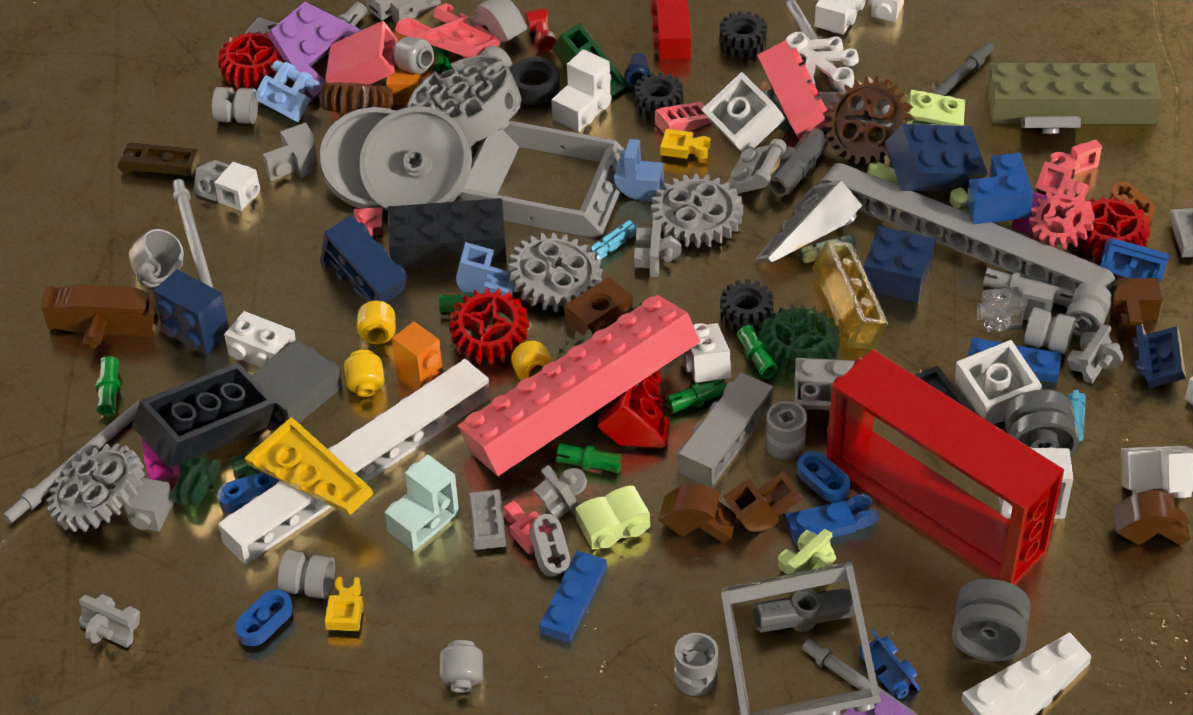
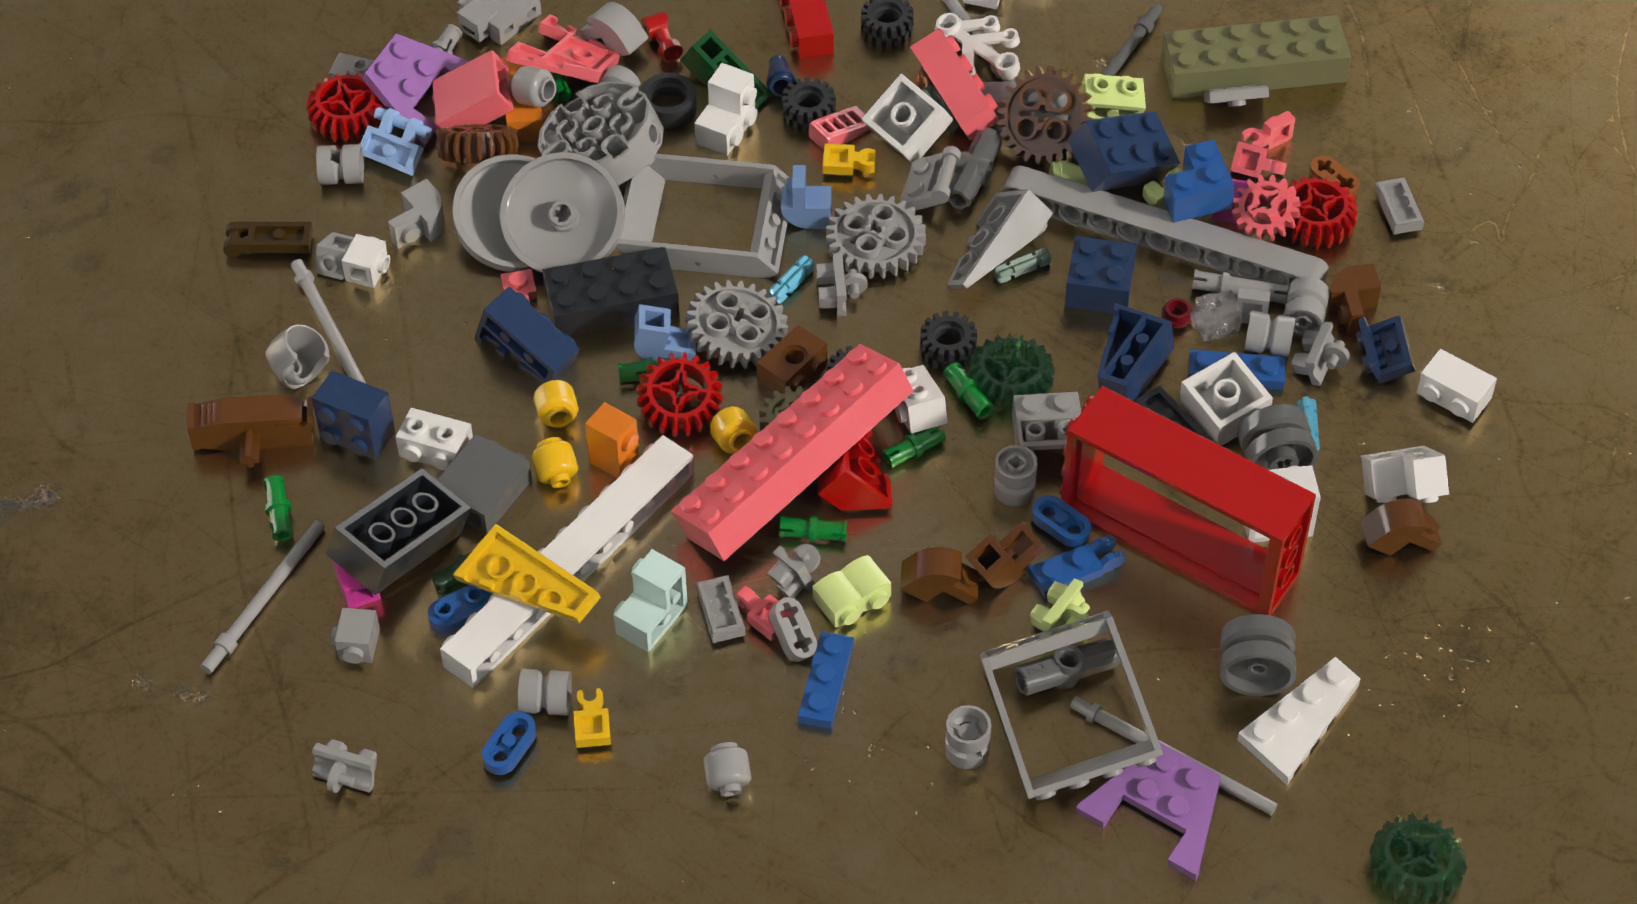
camera: 10 degrees left, 5 degrees up
light grey gear [47,443,145,532] -> none
clear green arm [169,456,221,508] -> none
light grey brick [676,372,773,487] -> none
clear yellow brick [813,241,888,350] -> none
blue hinge [859,629,921,699] -> none
blue hinge [1099,238,1170,283] -> none
none -> dark blue wedge [1097,303,1174,401]
none -> dark red plate [1161,298,1193,328]

